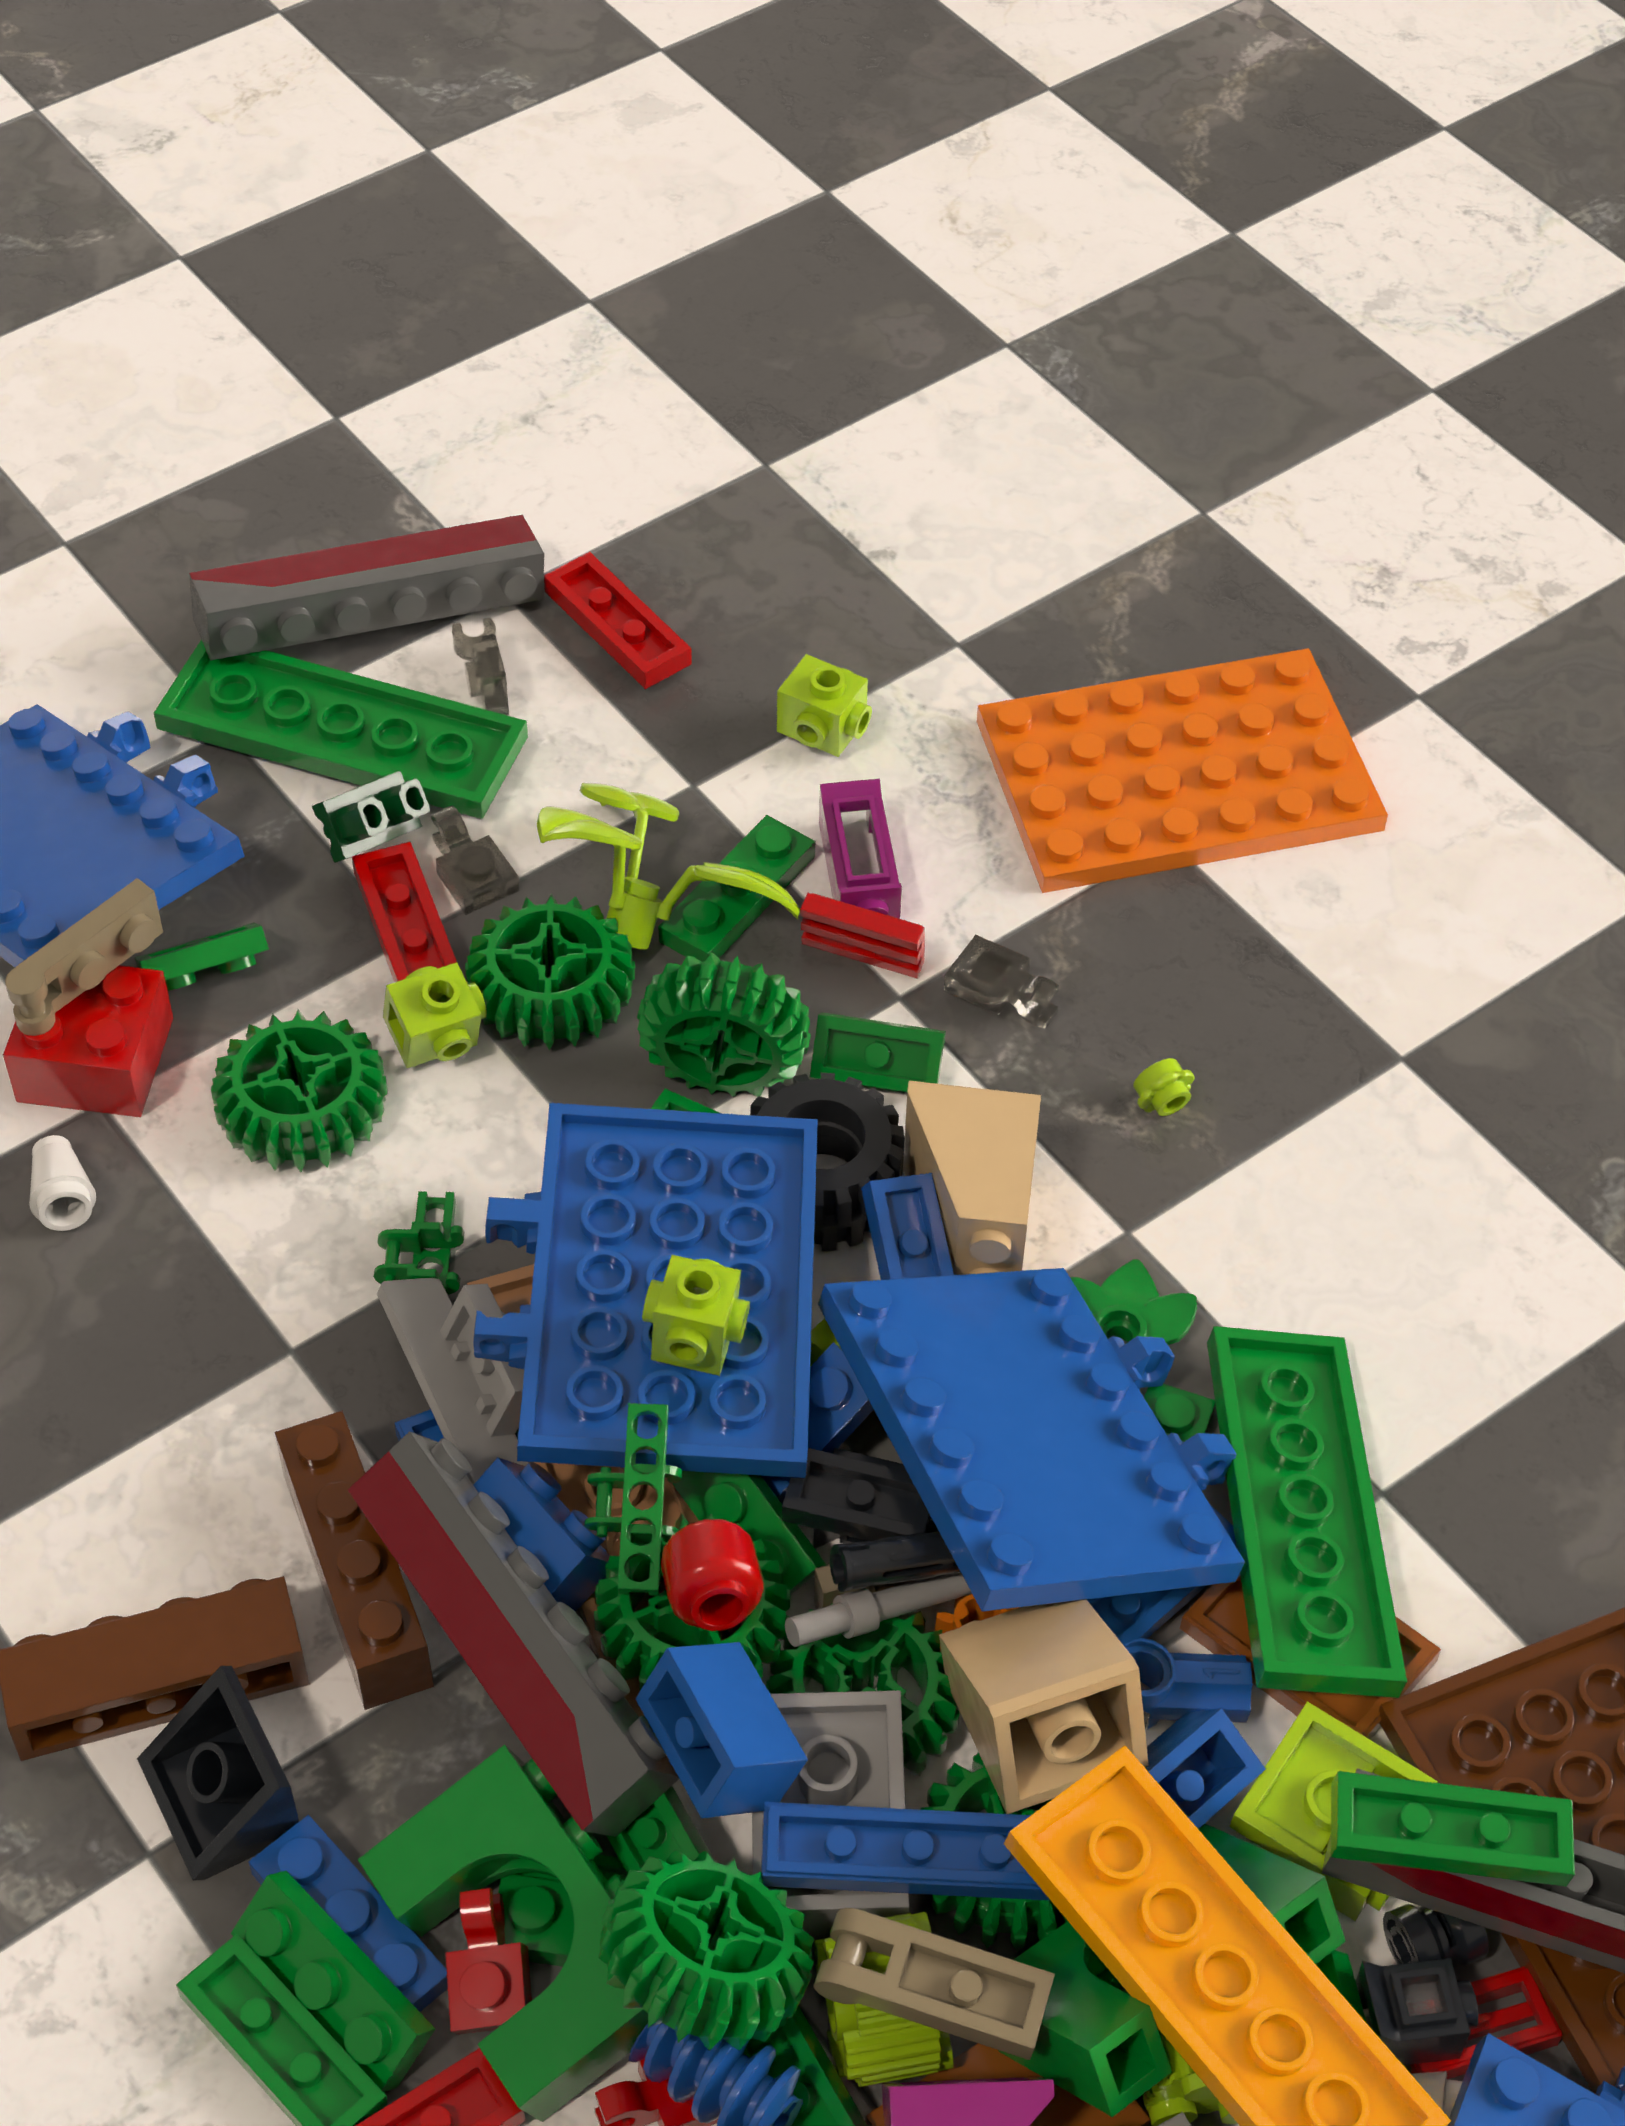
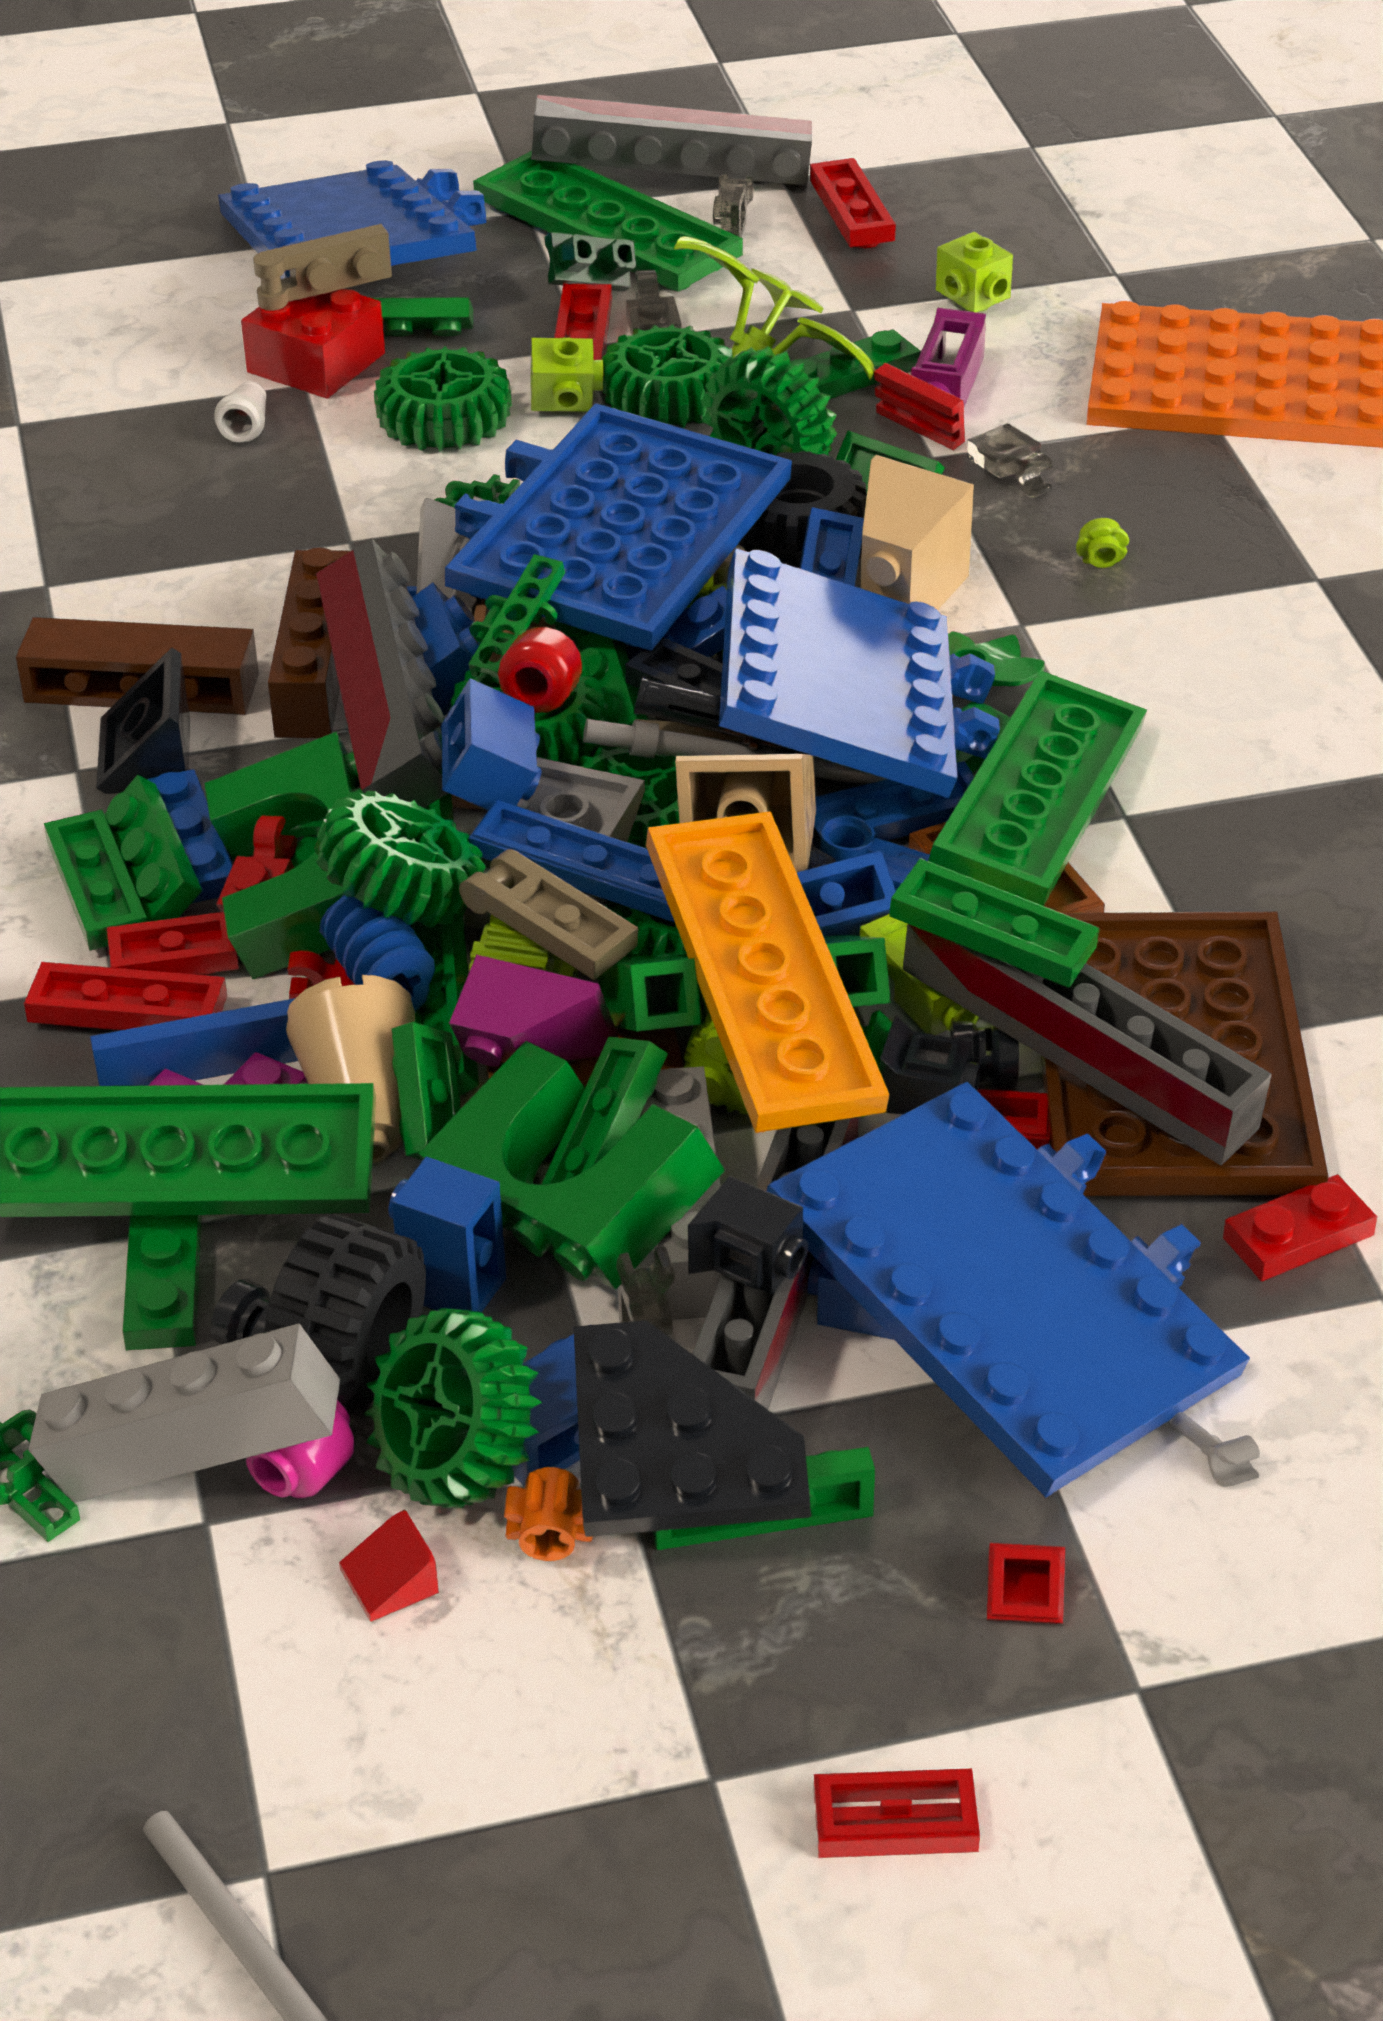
camera: 25 degrees right, 10 degrees down
lime brick [642,1255,750,1376] -> none

